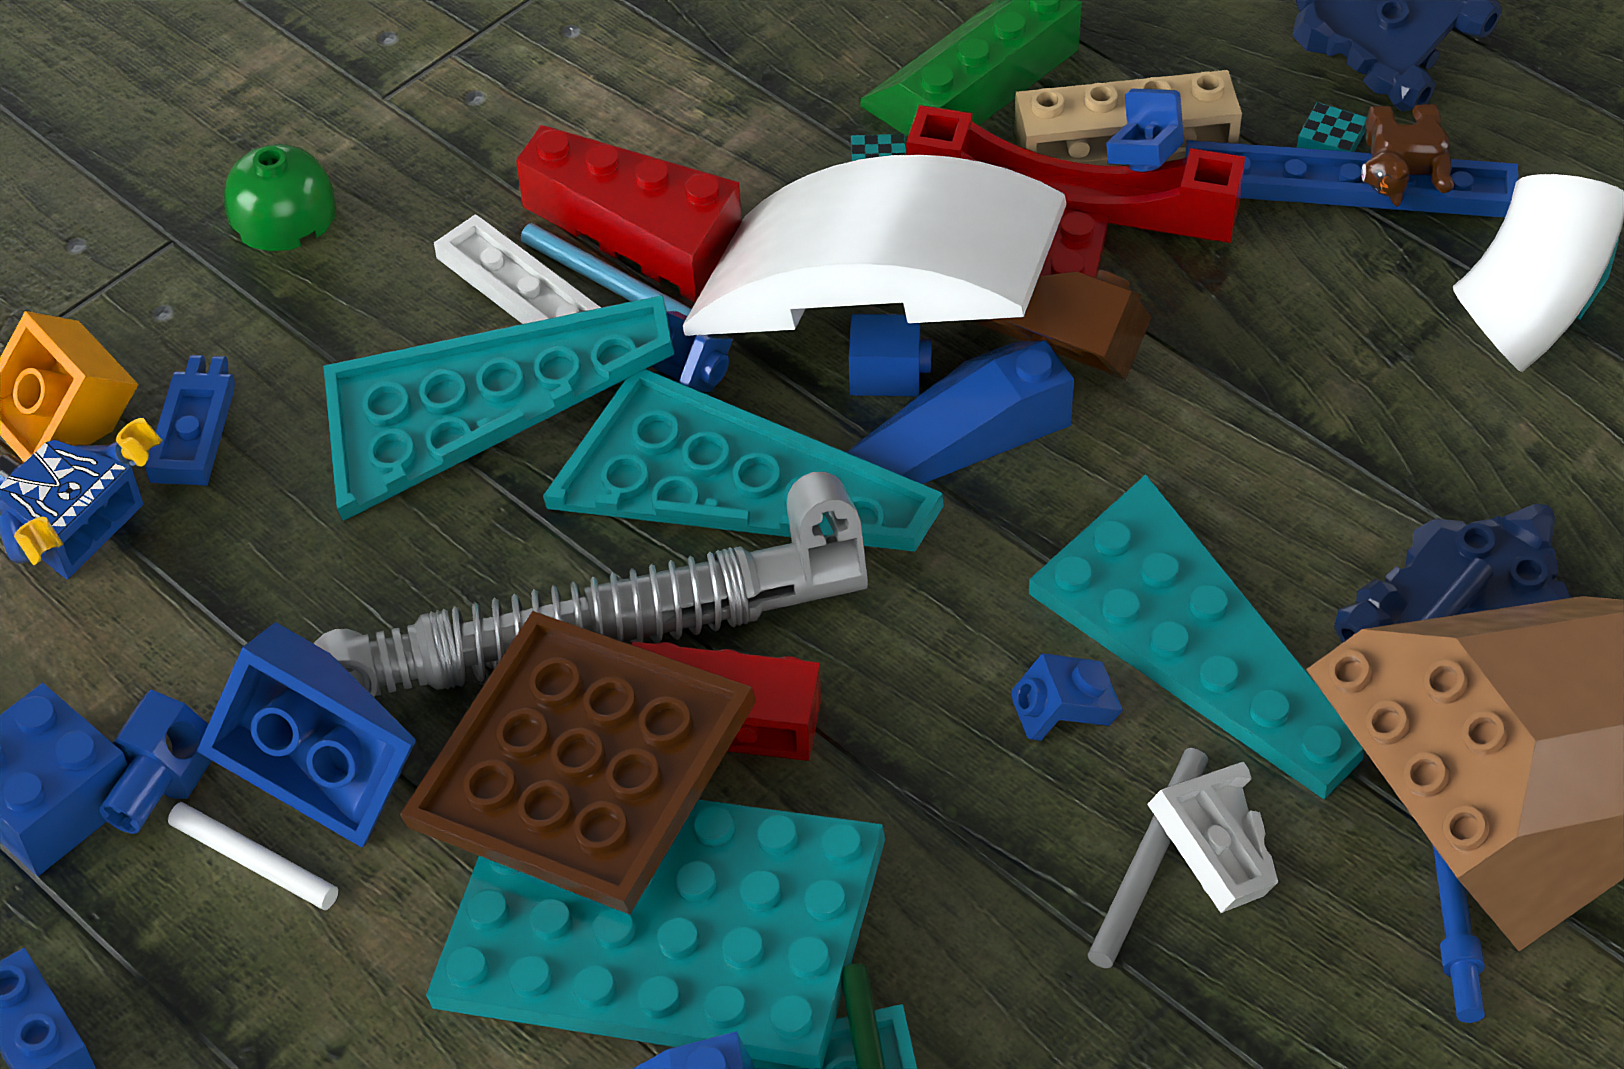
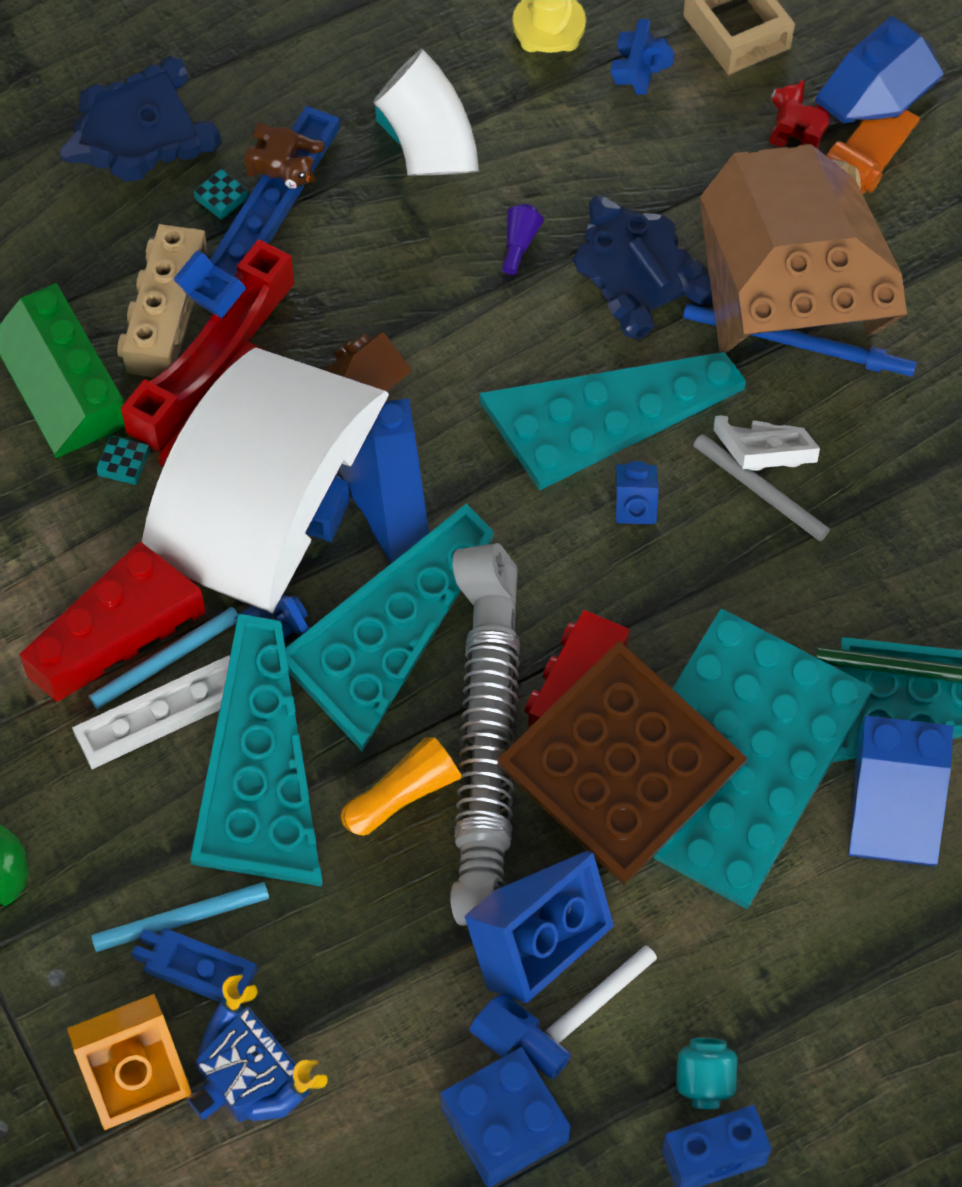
camera: 75 degrees left, 10 degrees up
none -> medium azure bar [91,882,269,952]
none -> light orange piece [340,737,462,835]
none -> dark purple cone [502,203,544,275]
none -> teal head [676,1038,738,1109]

